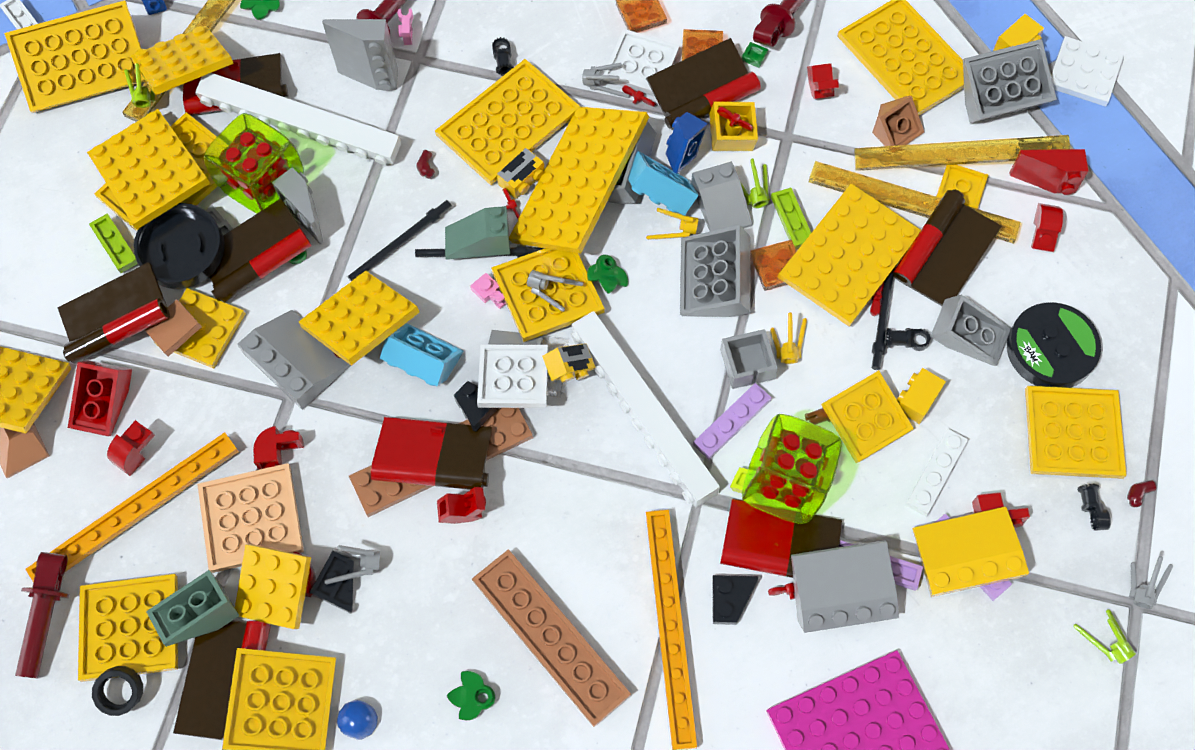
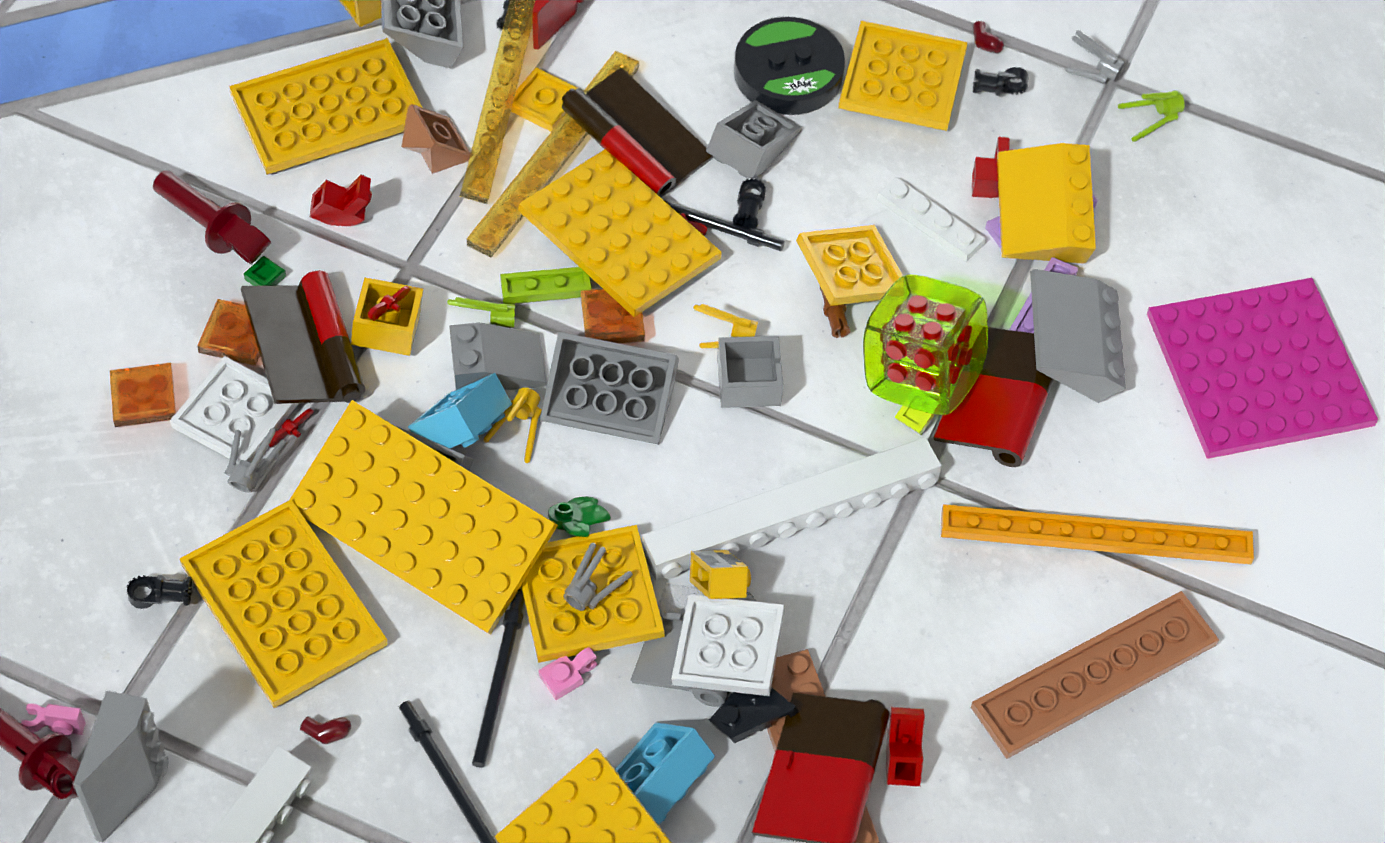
camera: 85 degrees left, 10 degrees down
sand green slope [445,206,510,260] -> none
green plate [447,671,495,721] -> none
brick [497,148,544,199] -> none
red piece [502,188,520,219] -> none
blue slope [666,112,708,174] -> none
lavender plate [693,383,772,460] -> none
black wing [712,575,758,625] -> none
red piece [768,583,795,600] -> none
yellow brick [897,368,946,424] -> none
red brick [1031,203,1063,252] -> none

